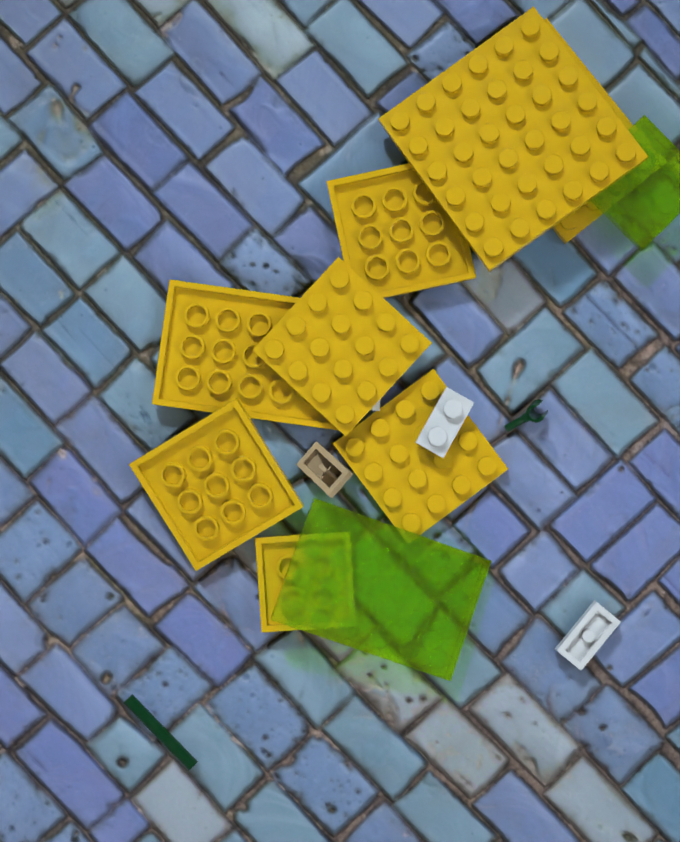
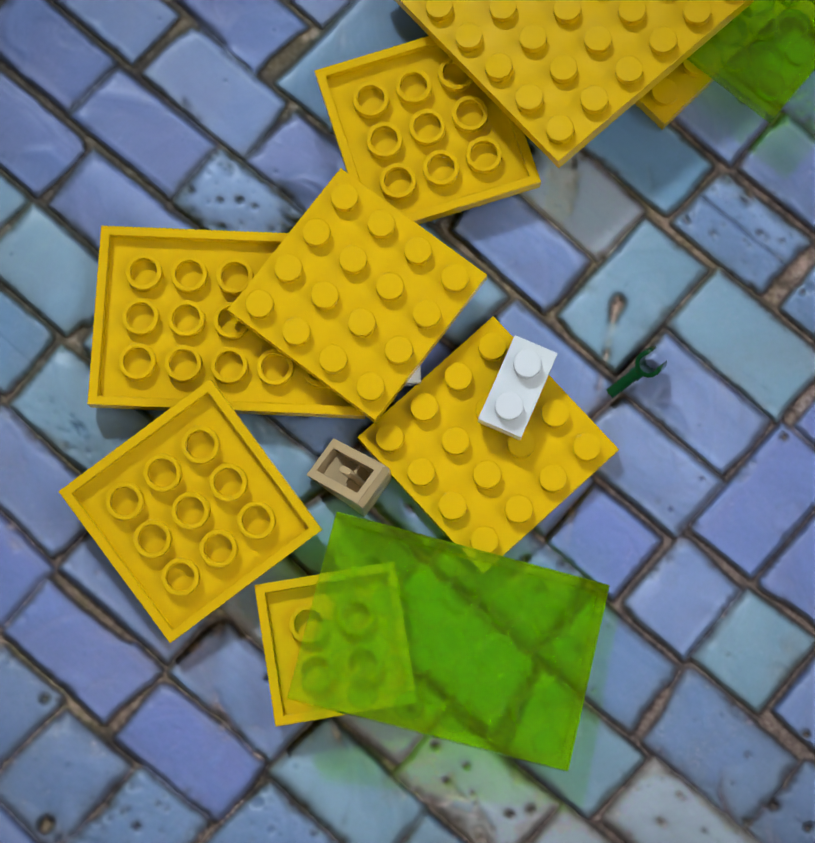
camera: 10 degrees left, 10 degrees down
white plate [555,600,621,670] -> none

